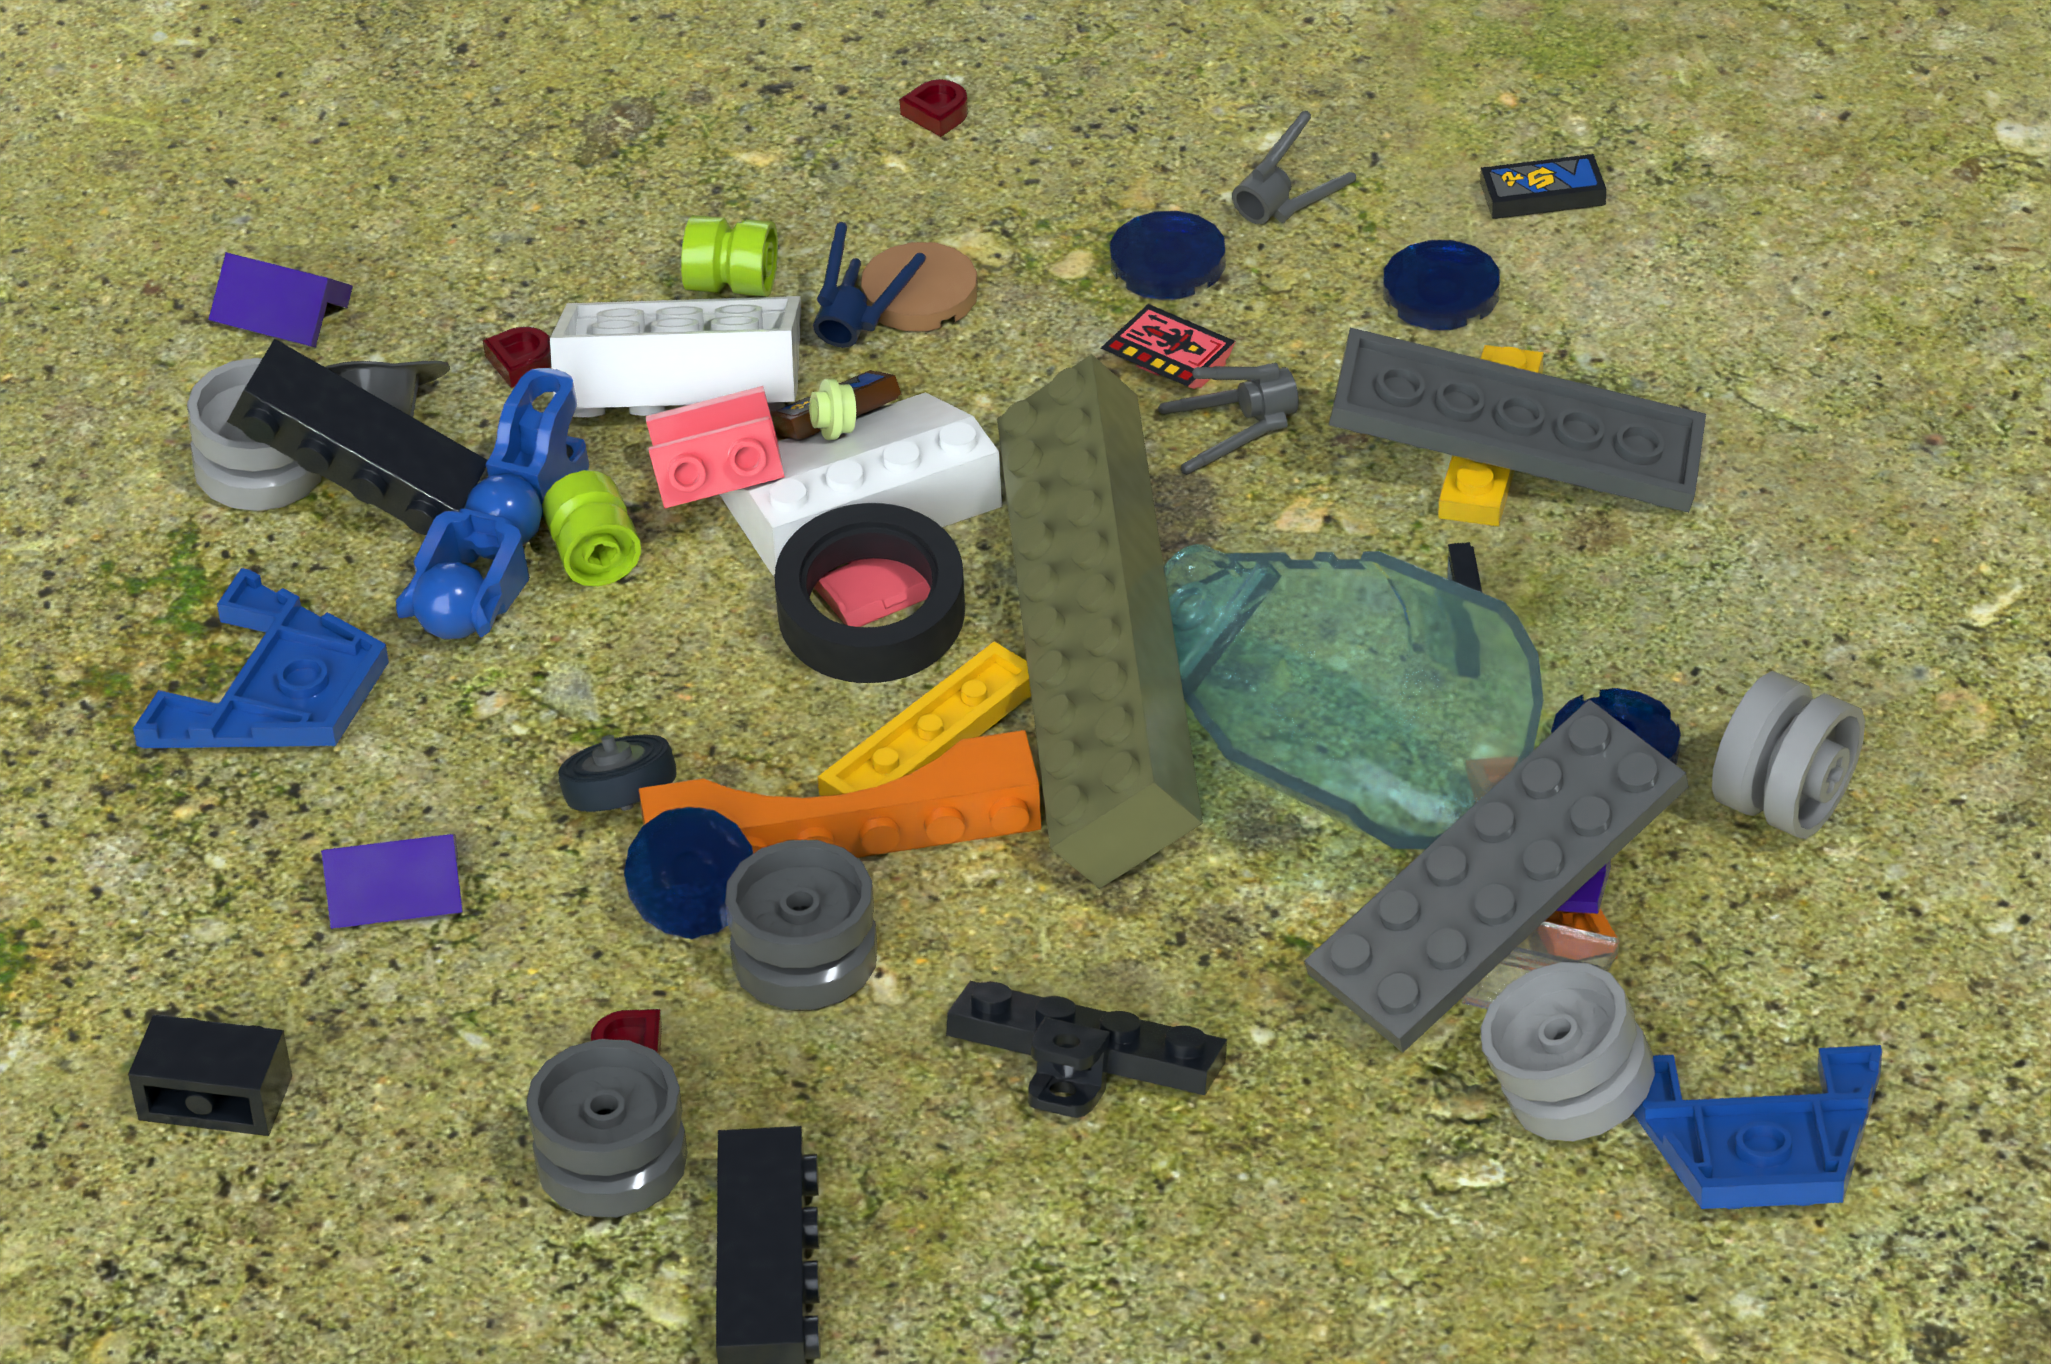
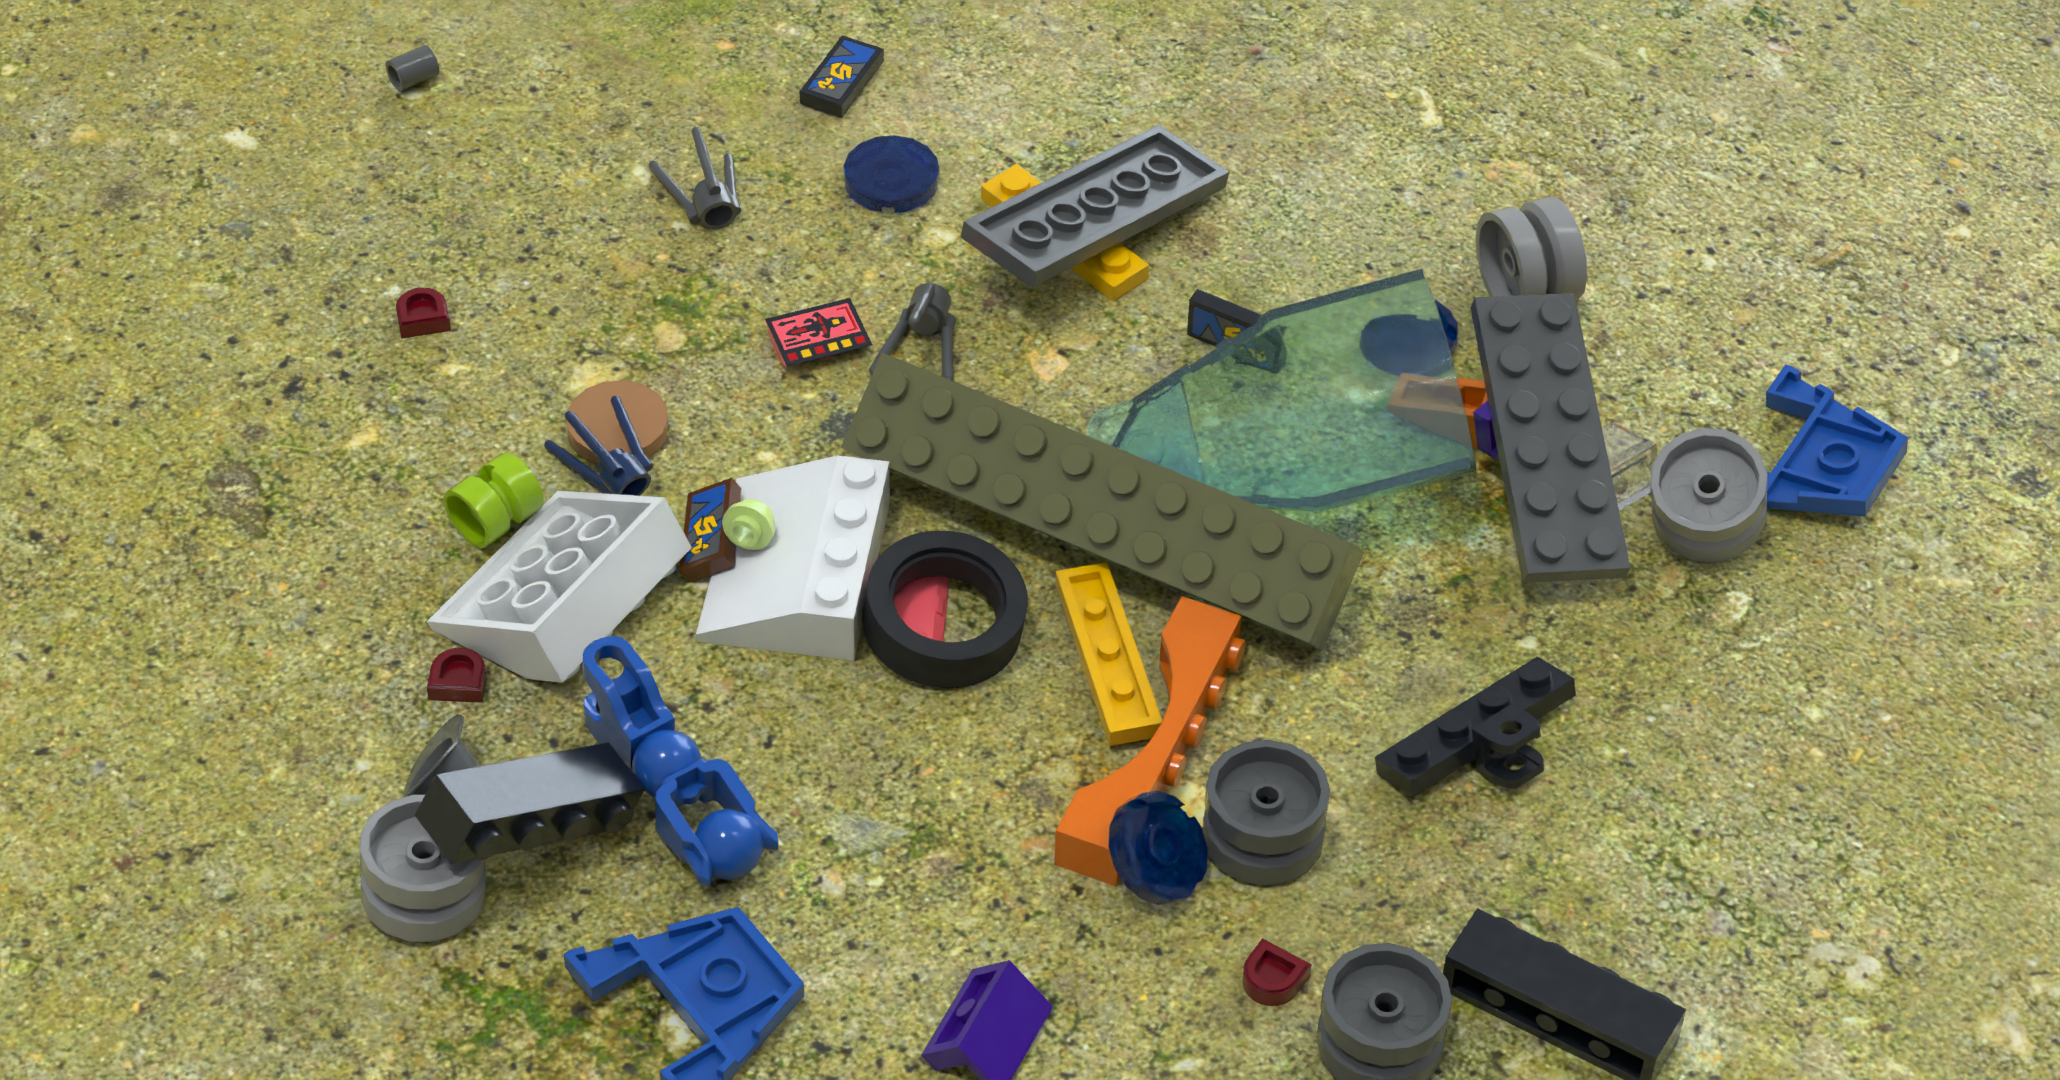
camera: 60 degrees left, 5 degrees up
dark purple panel [208,252,353,348] -> none
lime wheel [542,470,641,587] -> none
black wheel [558,734,677,812] -> none
coral panel [646,386,785,509] -> none
clear blue tile [1110,211,1226,300] -> none

